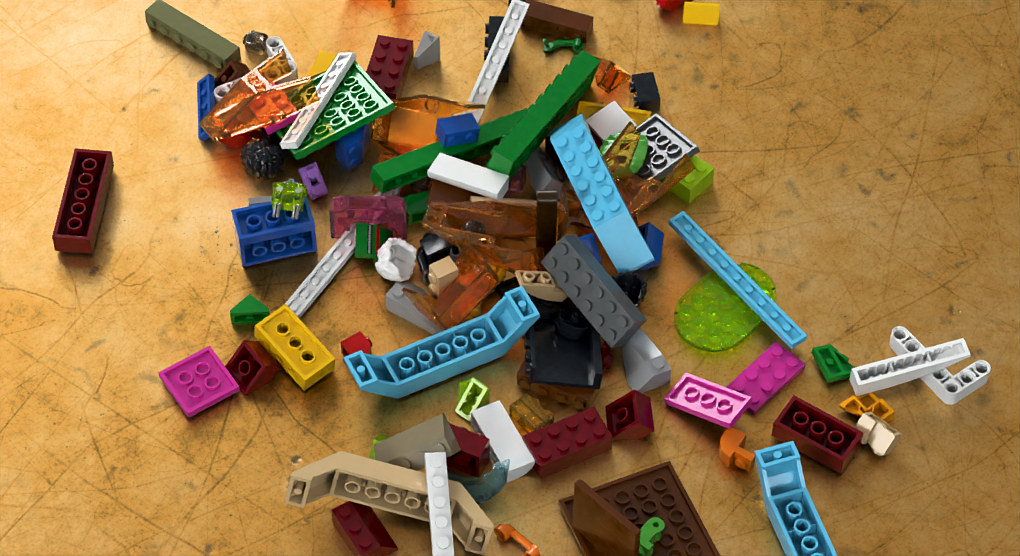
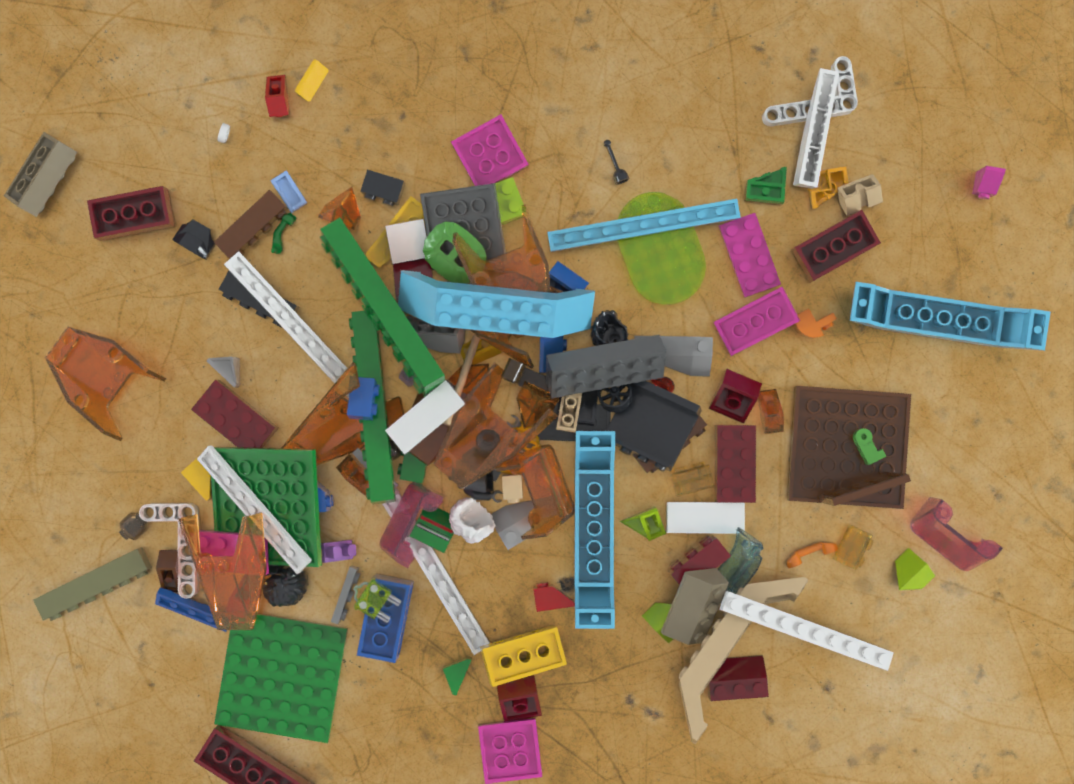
camera: 60 degrees left, 35 degrees up
none -> green plate [214,611,348,743]
none -> light blue tile [270,170,307,213]
none -> dark pink plate [451,114,529,186]
none -> black hinge [604,140,630,185]
none -> clear orange slope [758,389,784,434]
none -> dark pink slope [972,166,1006,199]

